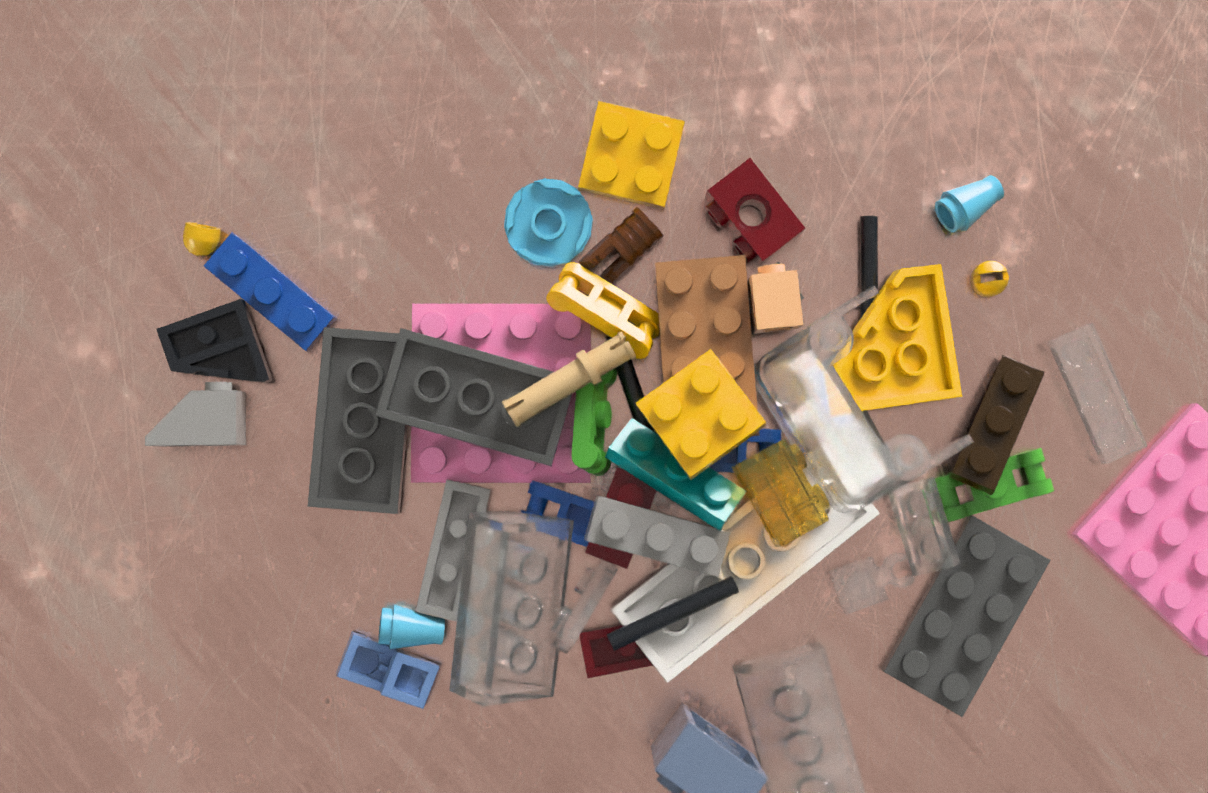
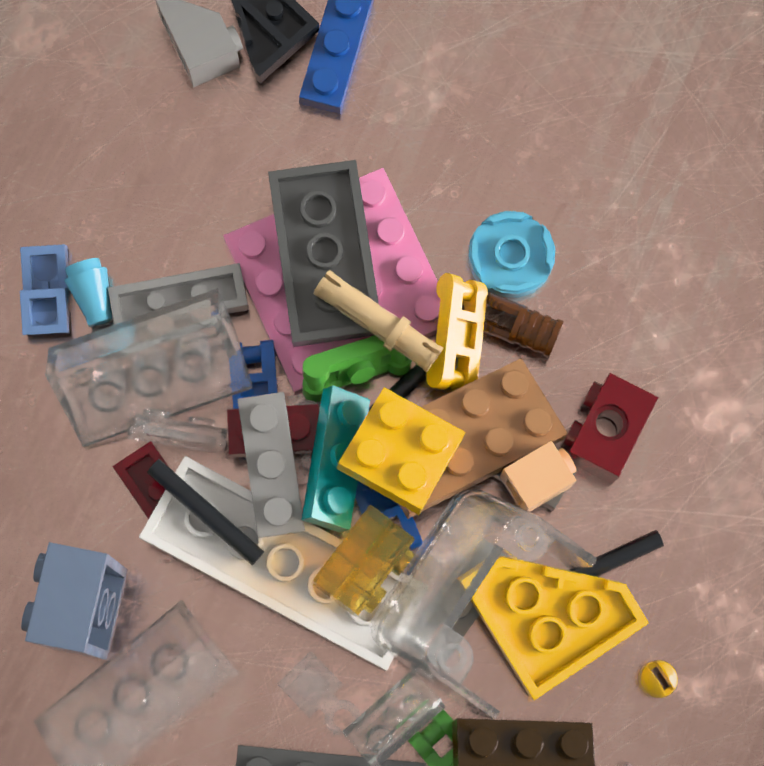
camera: 60 degrees right, 10 degrees down
dark grey plate [307,327,407,514] -> none
yellow plate [578,101,685,210] -> none
medium azure cone [935,175,1004,233] -> none

